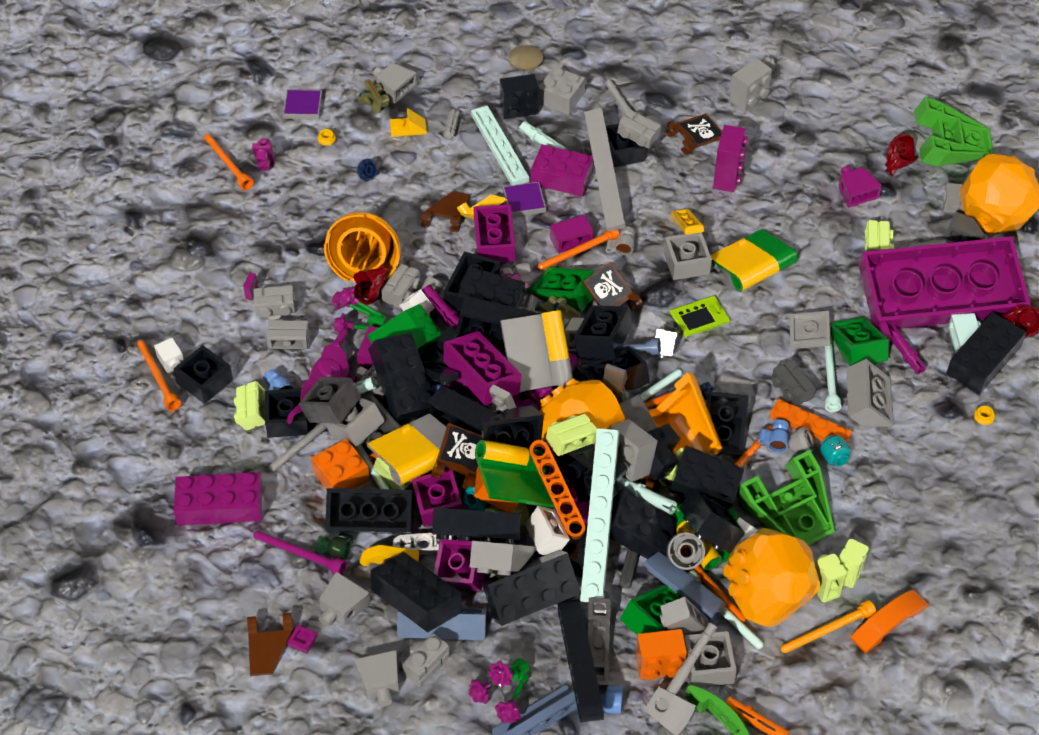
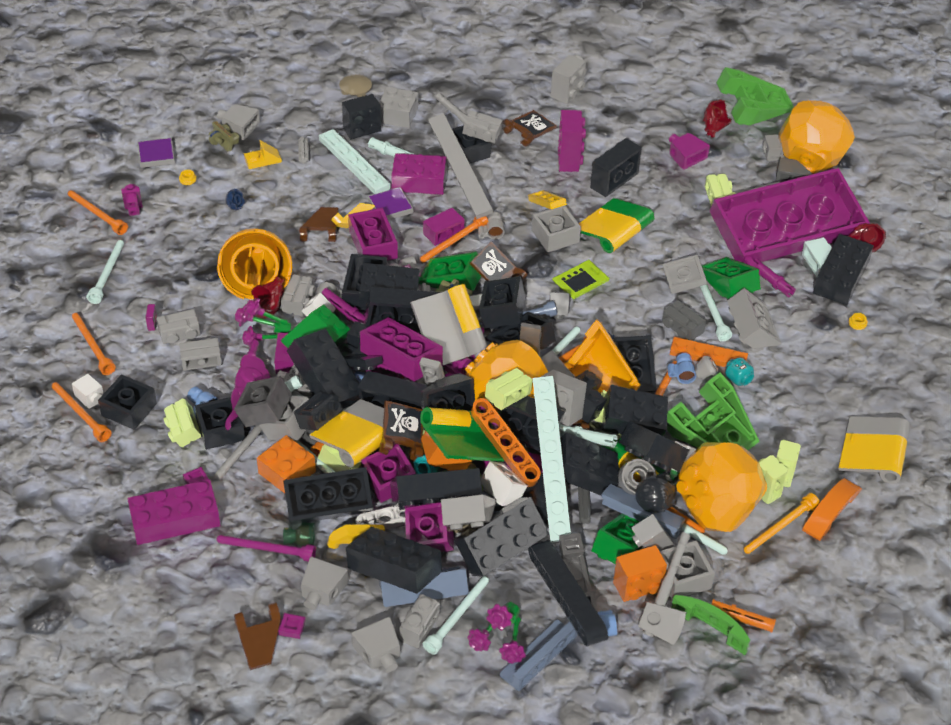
camera: 15 degrees left, 5 degrees down
none -> orange piece [72,313,116,375]
none -> light aqua piece [86,240,124,304]
none -> magenta tile [183,467,209,484]
none -> black window [294,391,343,431]
none -> light aqua piece [423,576,489,654]
none -> black brick [590,138,642,197]
none -> black hair [635,471,677,513]
none -> yellow door [839,416,910,484]

